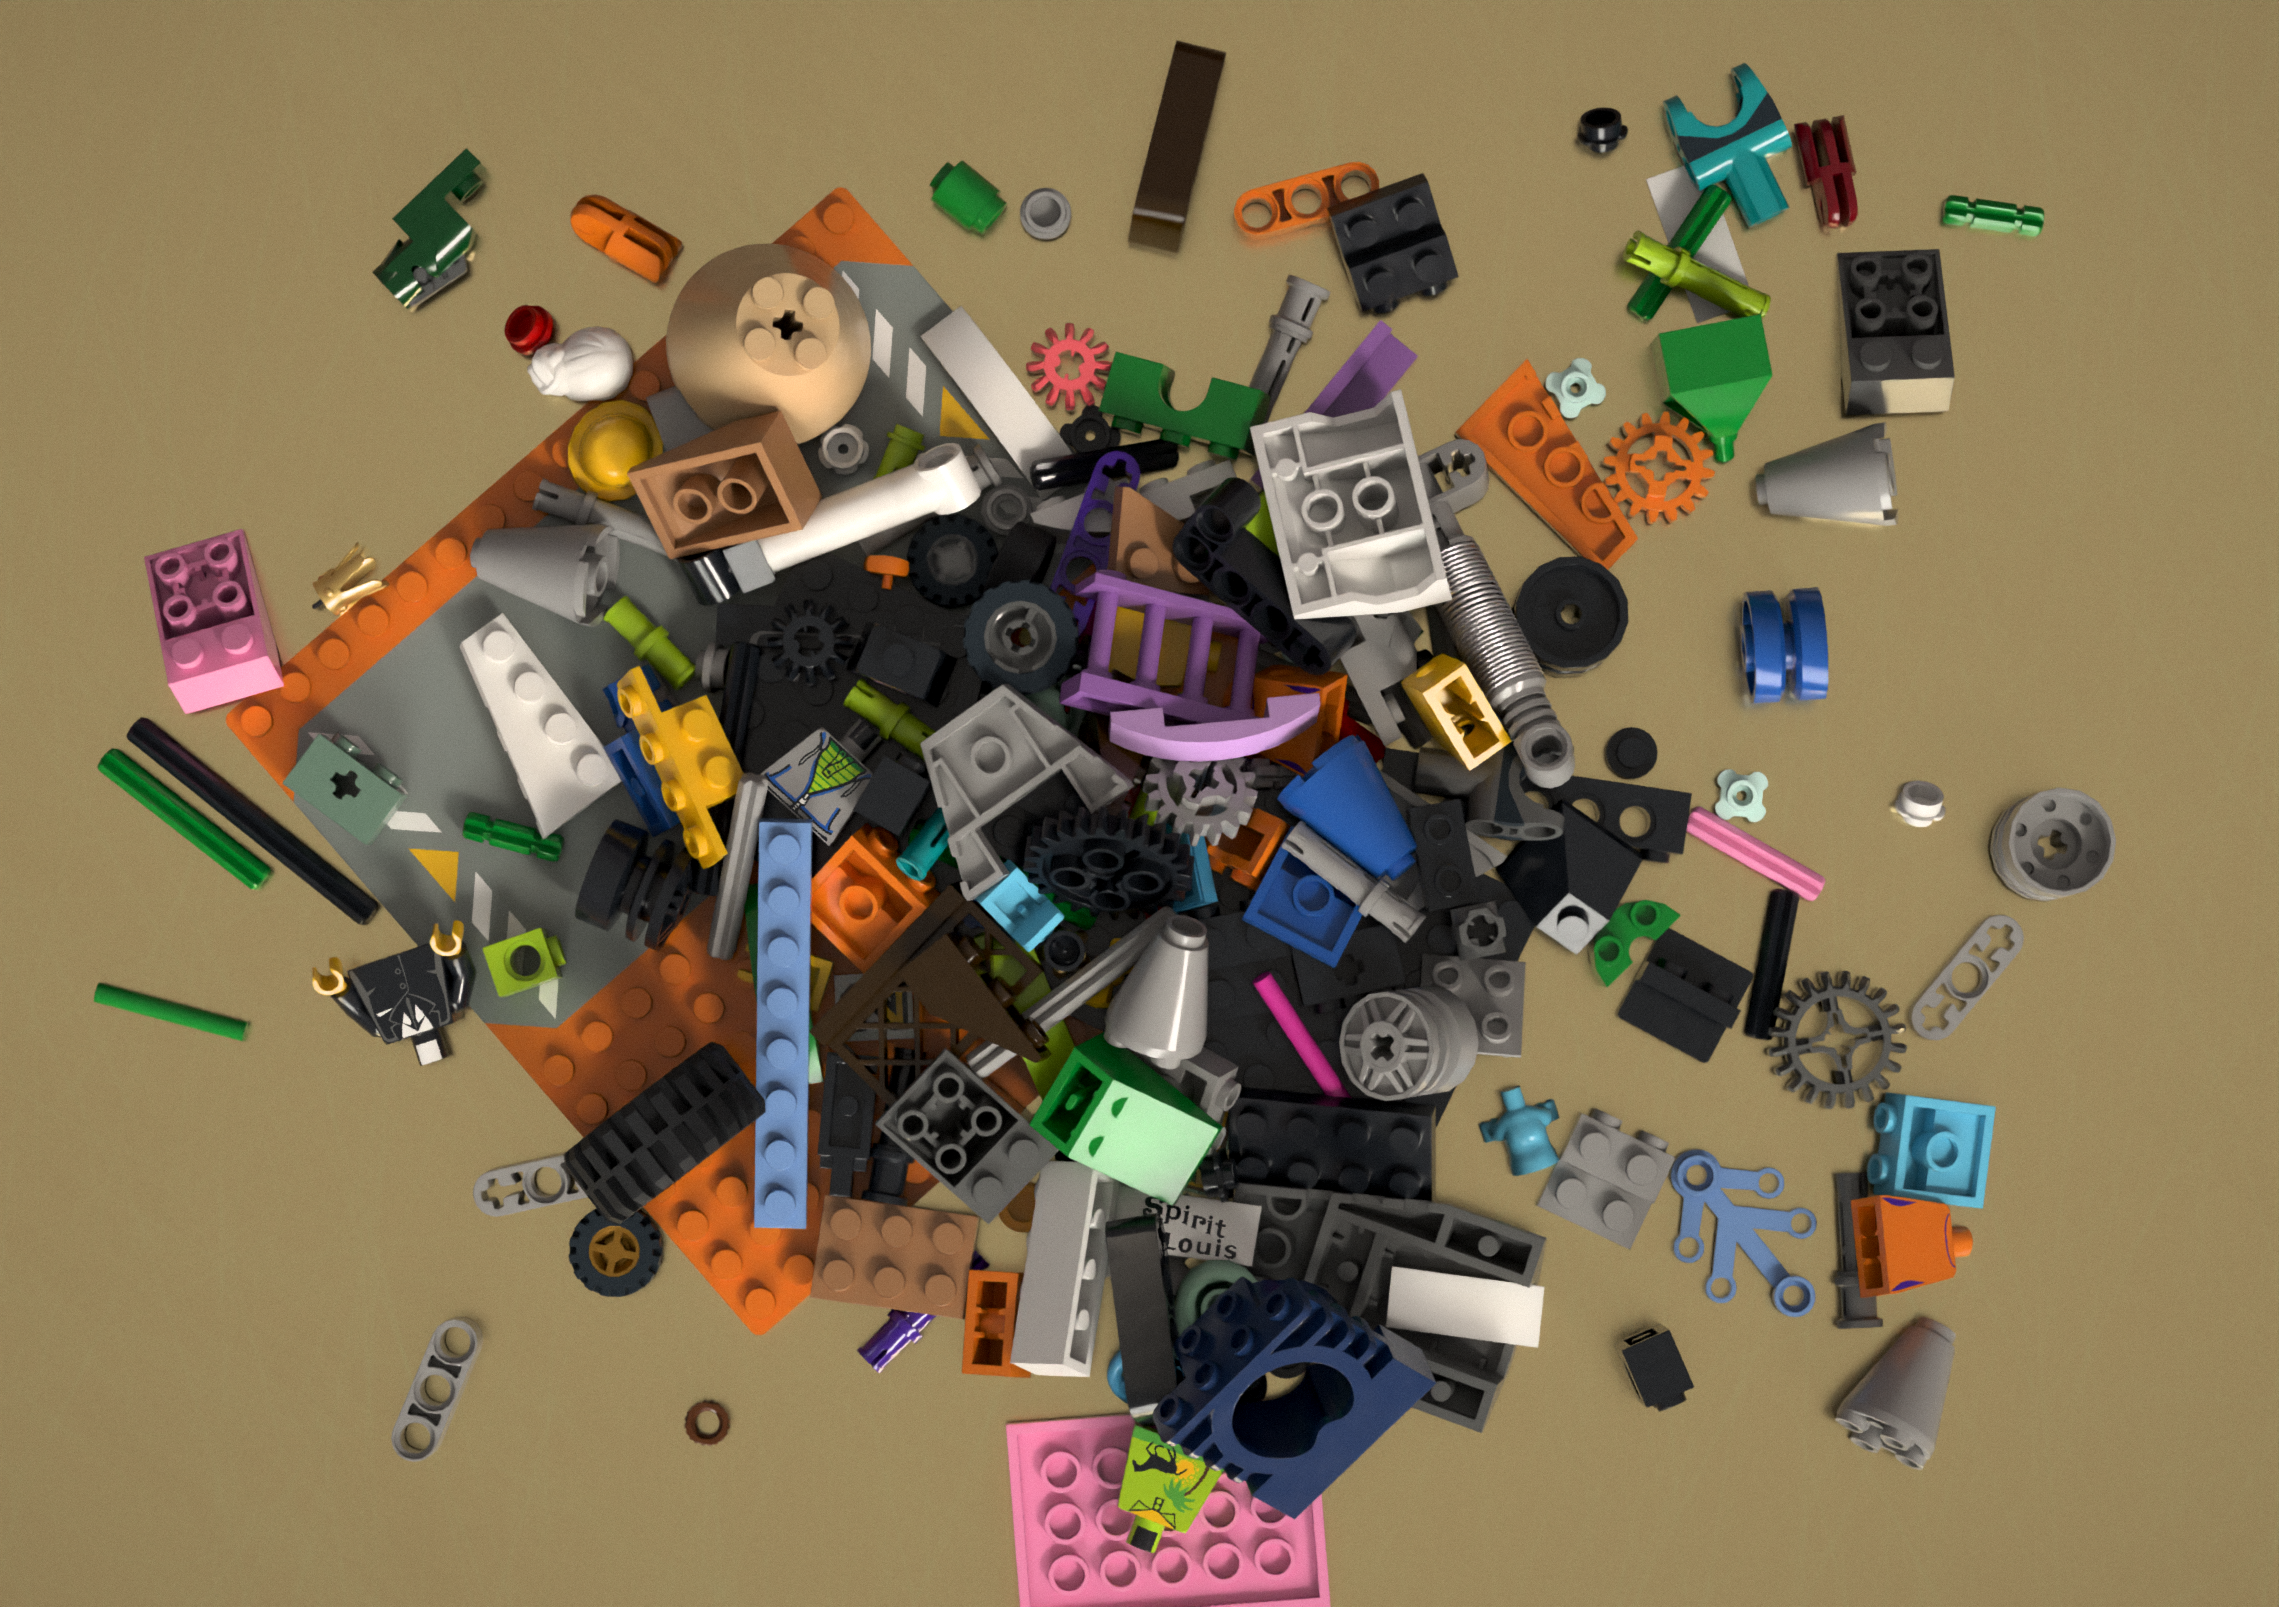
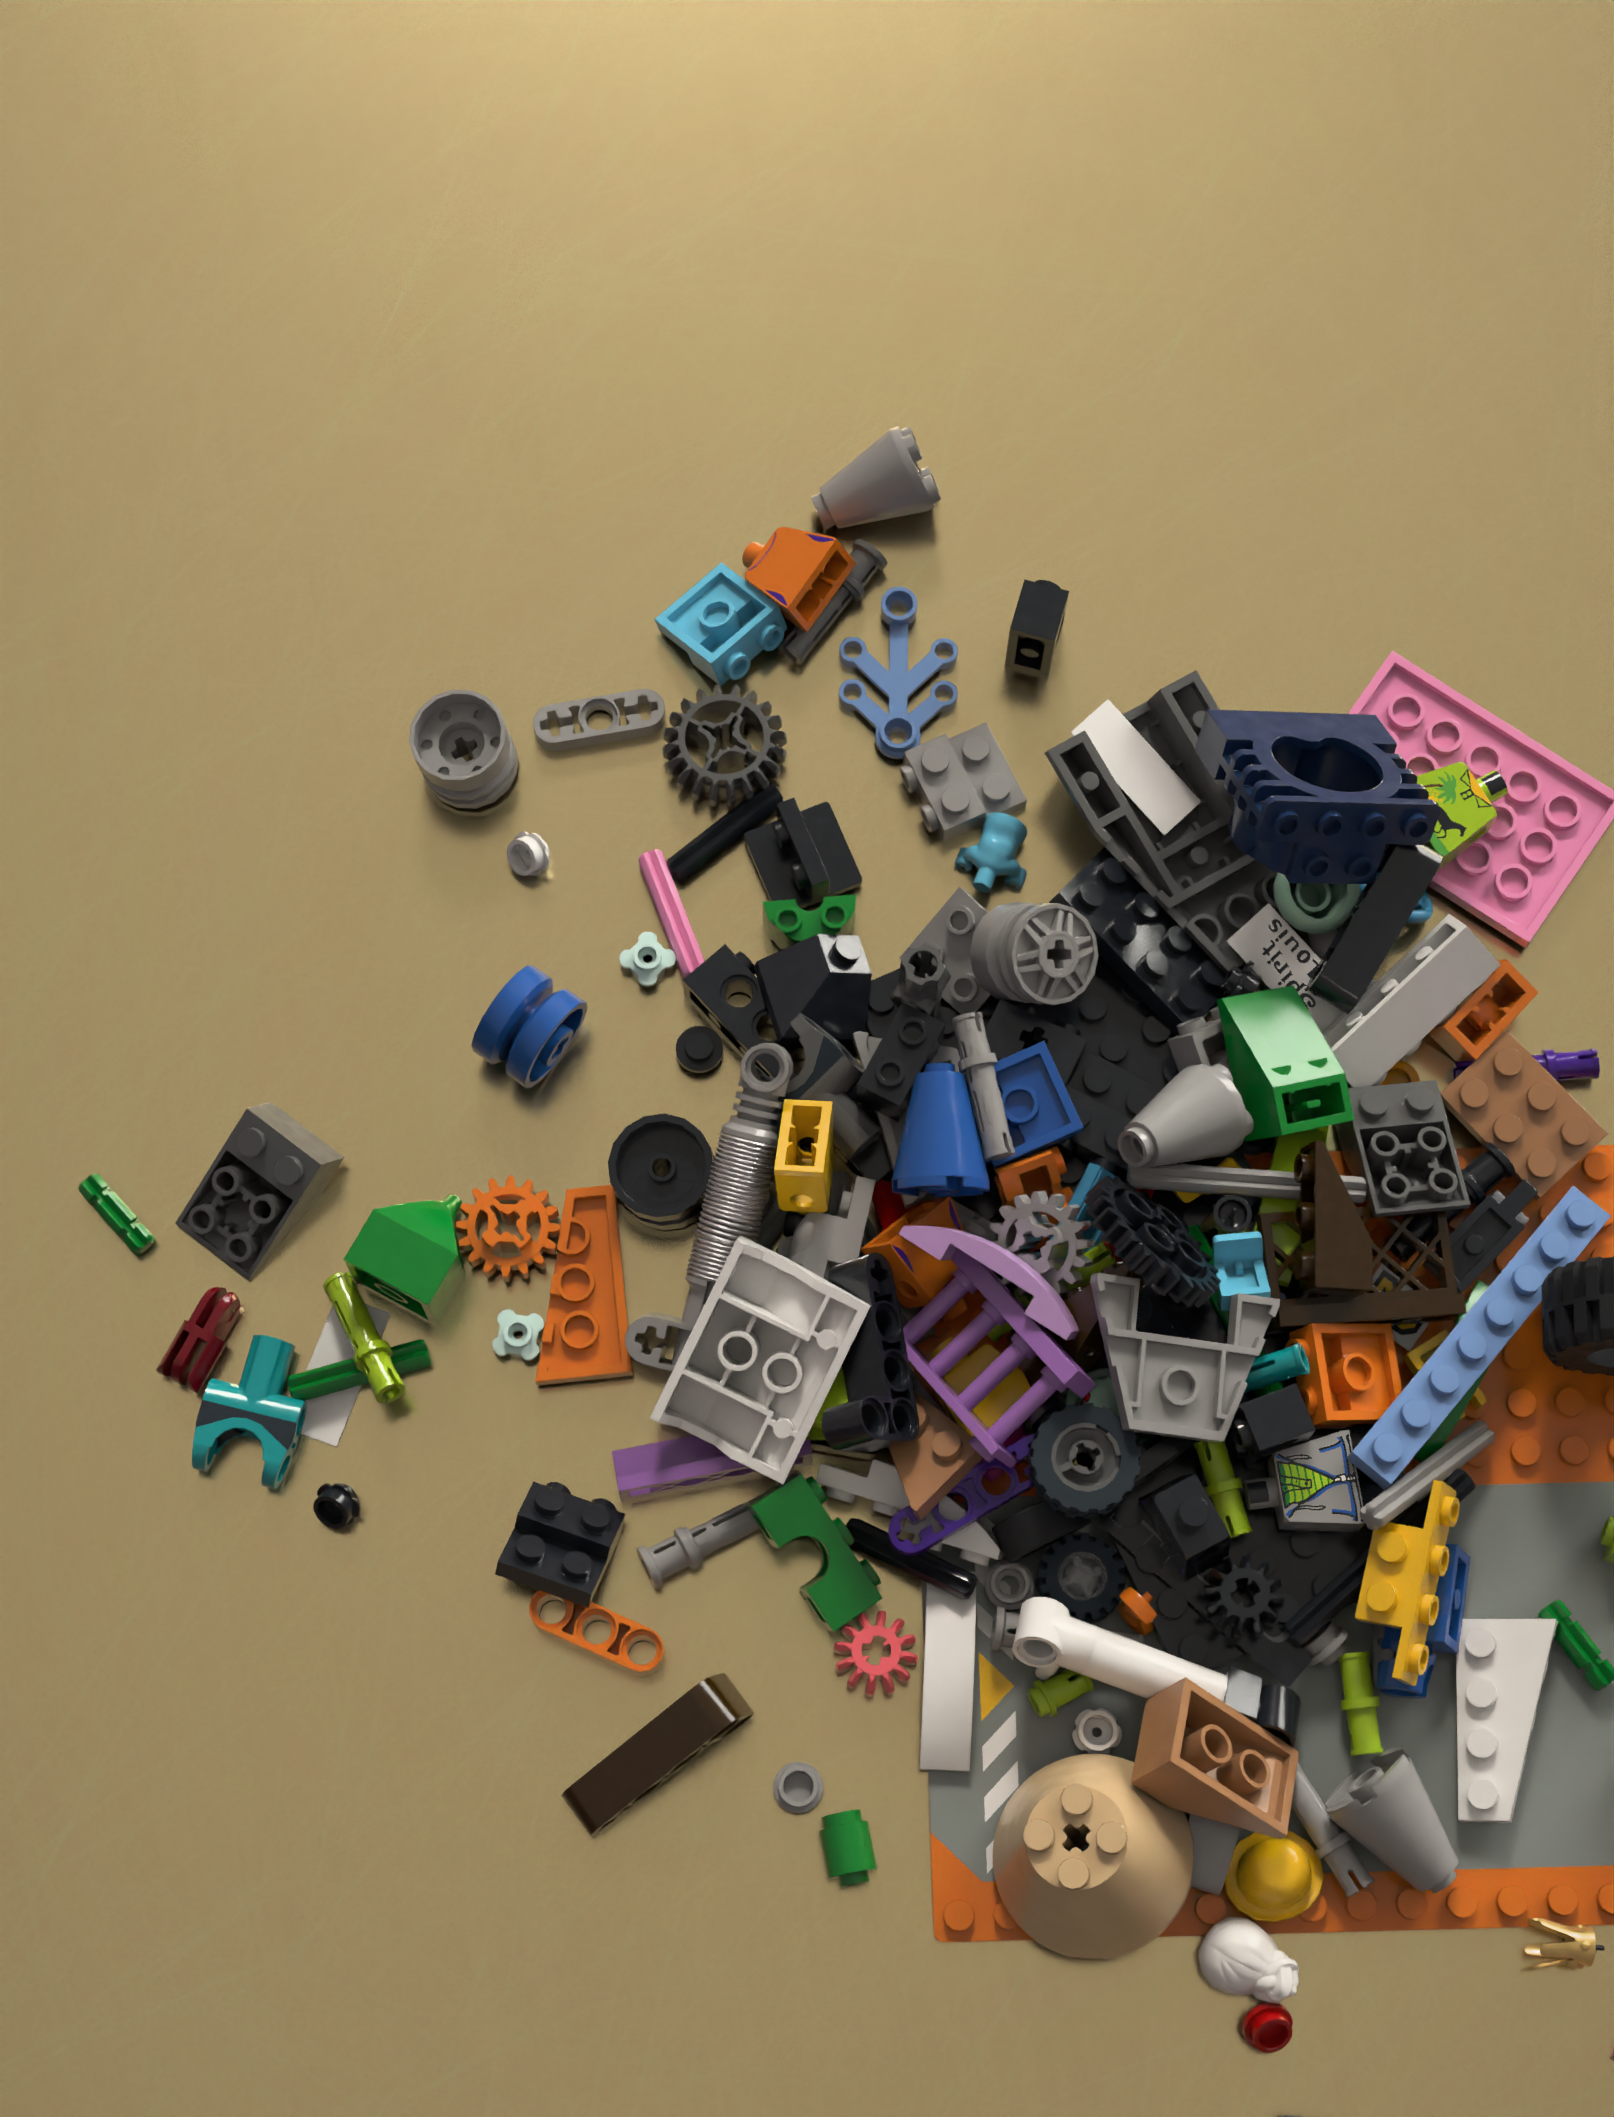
camera: 140 degrees left, 15 degrees down
orange arm [570,194,682,283] -> none
black wheel [575,819,696,952] -> none
black plate [1060,405,1121,453] -> none
dark pink bar [1252,971,1351,1098] -> none
light grey cone [1756,422,1898,526] -> none

